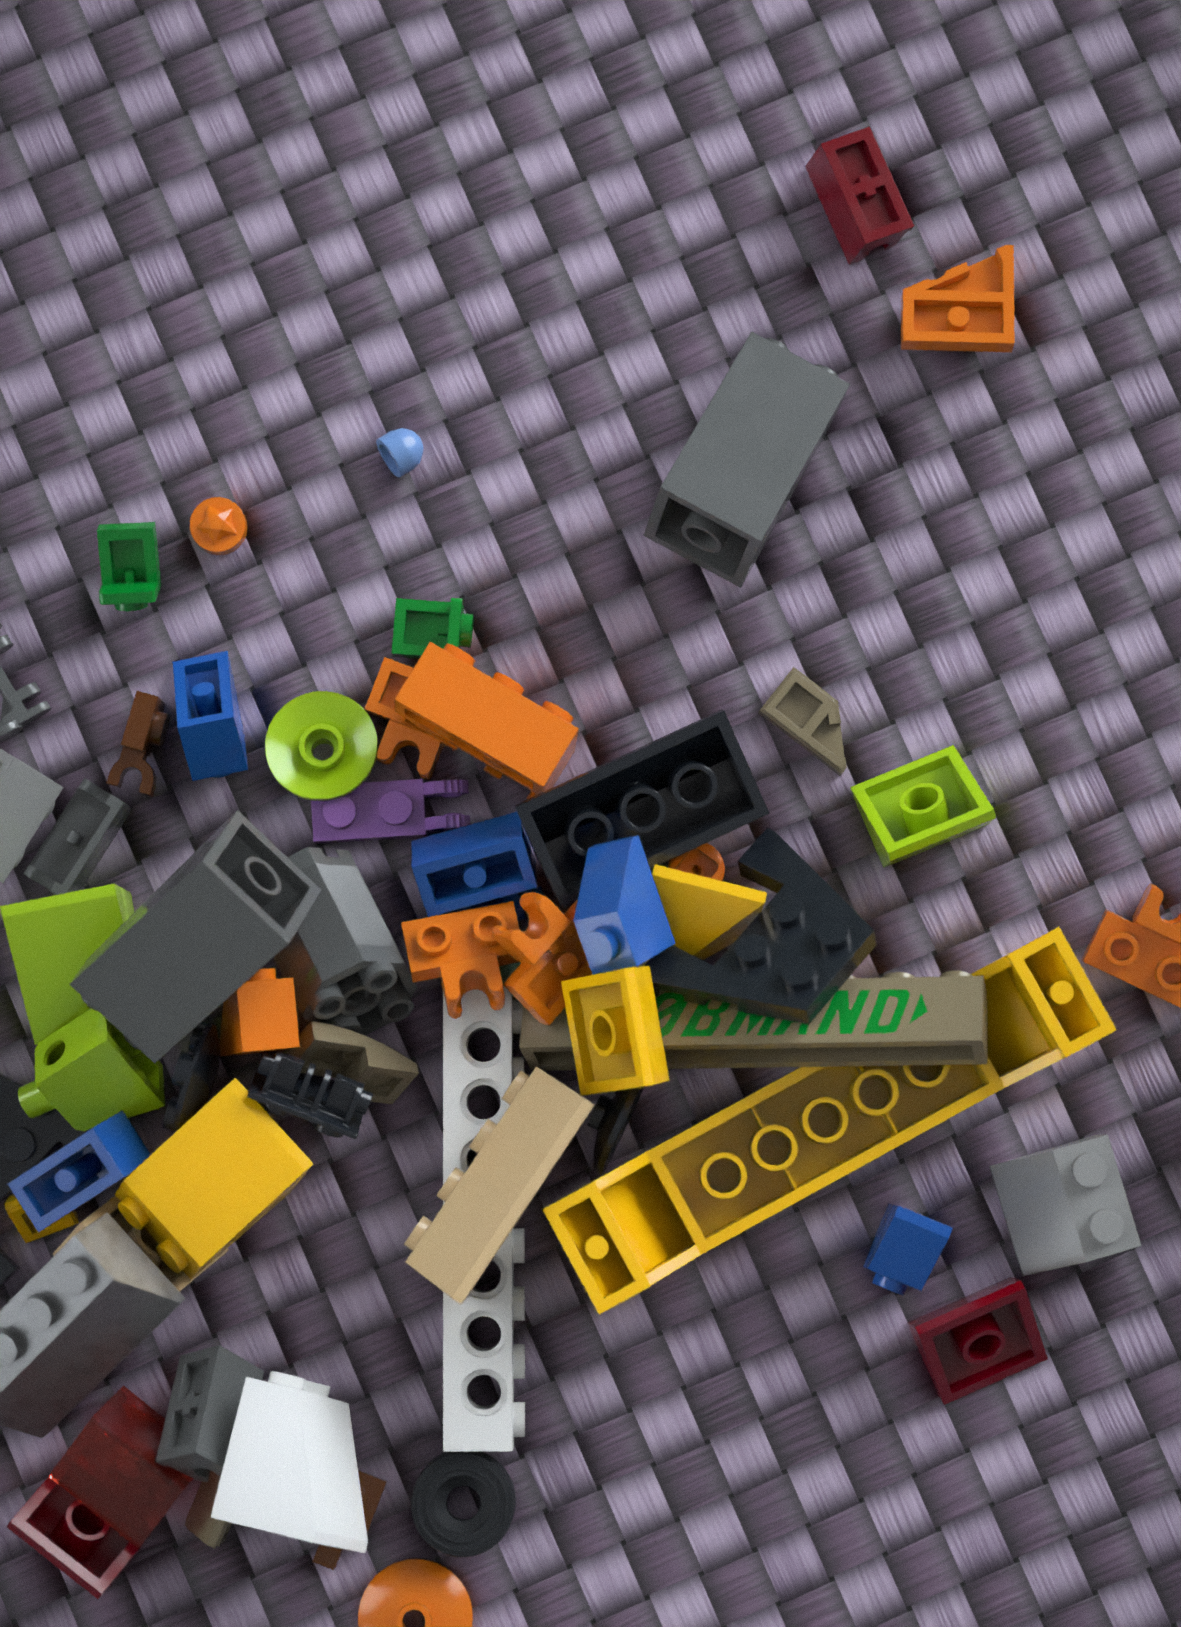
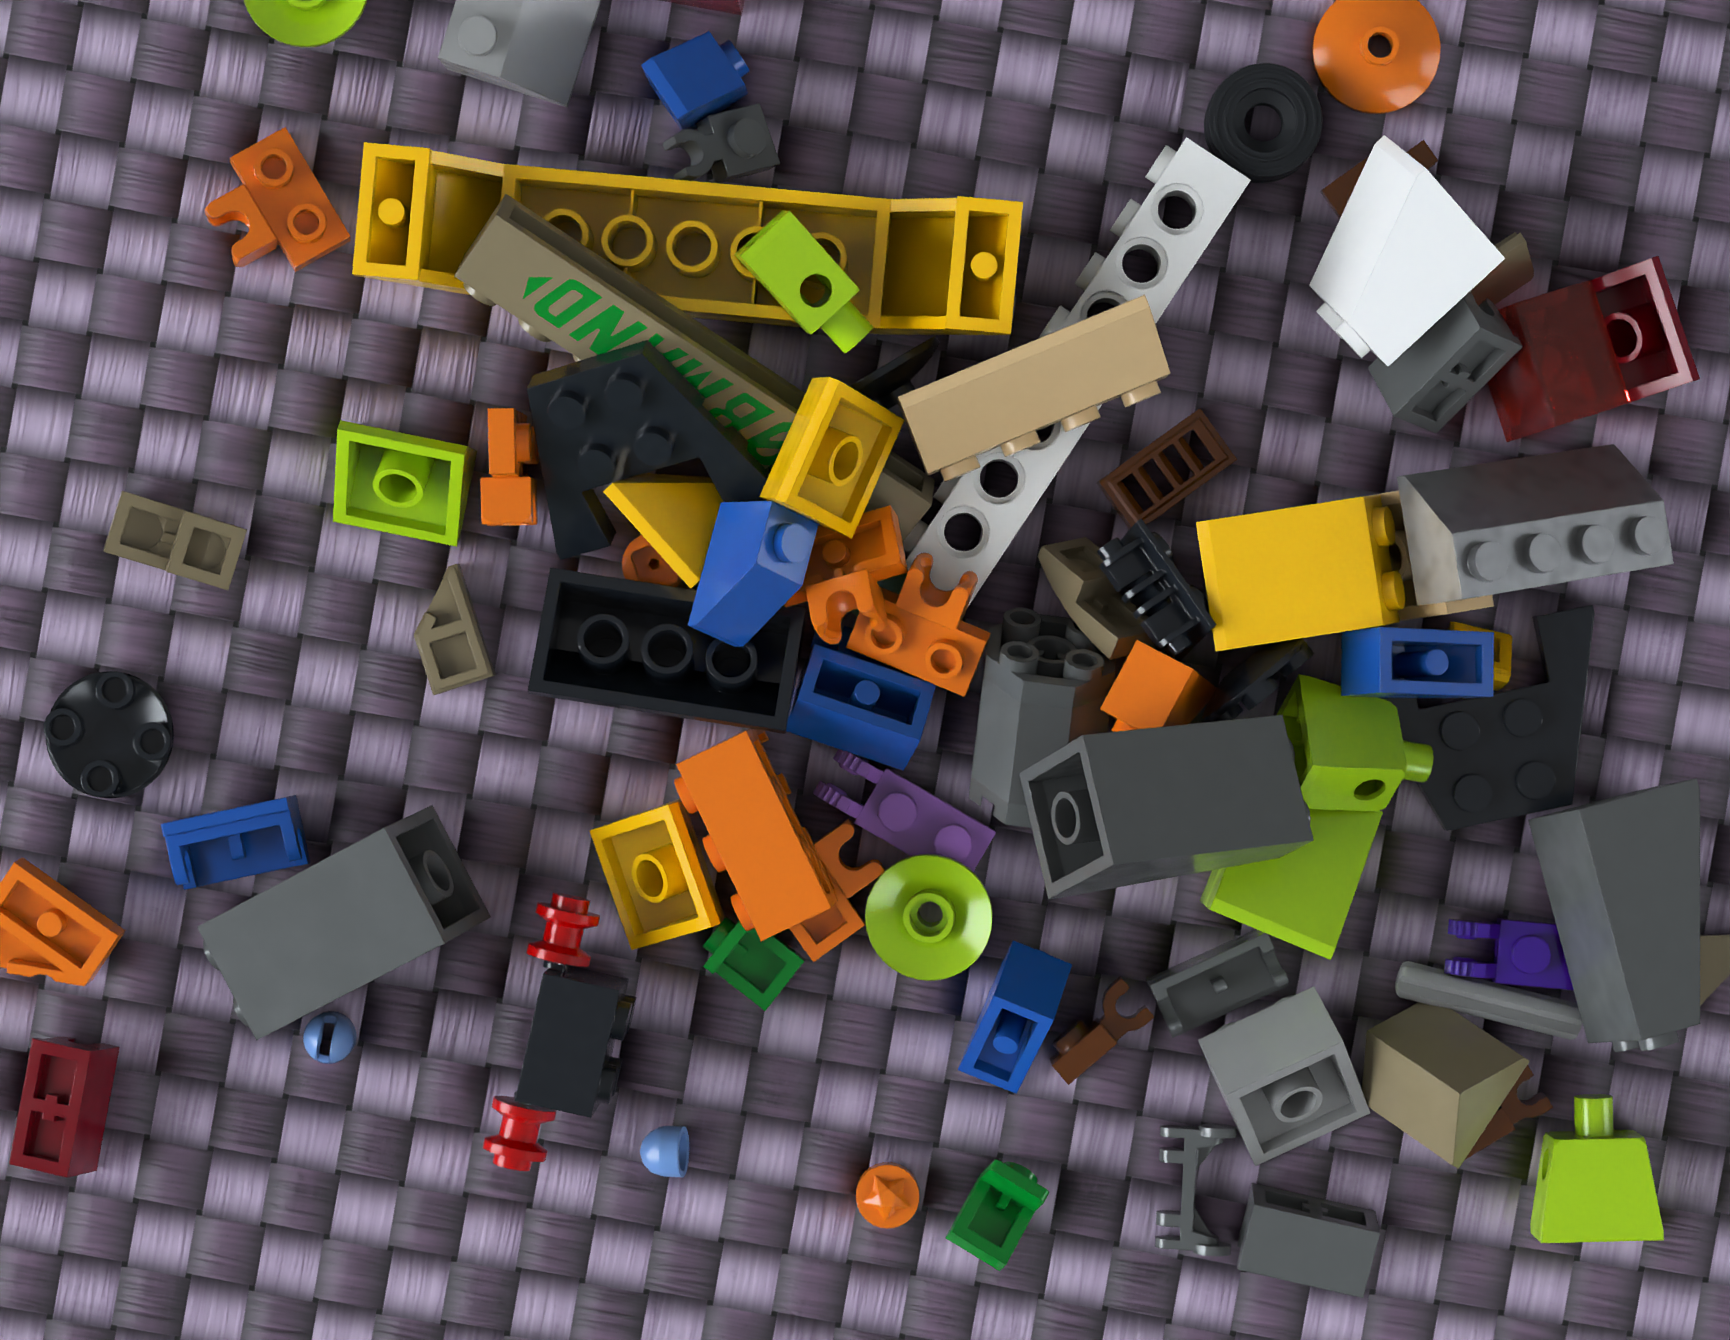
camera: 145 degrees left, 5 degrees up
none -> black dish [44,671,174,798]
none -> dark tan slope [103,490,247,590]
none -> blue hinge [161,795,311,890]
none -> medium blue hinge [303,1011,356,1064]
none -> orange plate [480,408,539,526]
none -> black brick [483,892,637,1171]
none -> yellow slope [589,799,725,950]
none -> dark grey plate [662,103,780,183]
none -> lime torso [734,210,873,354]
none -> reddish brown slope [1096,408,1237,529]

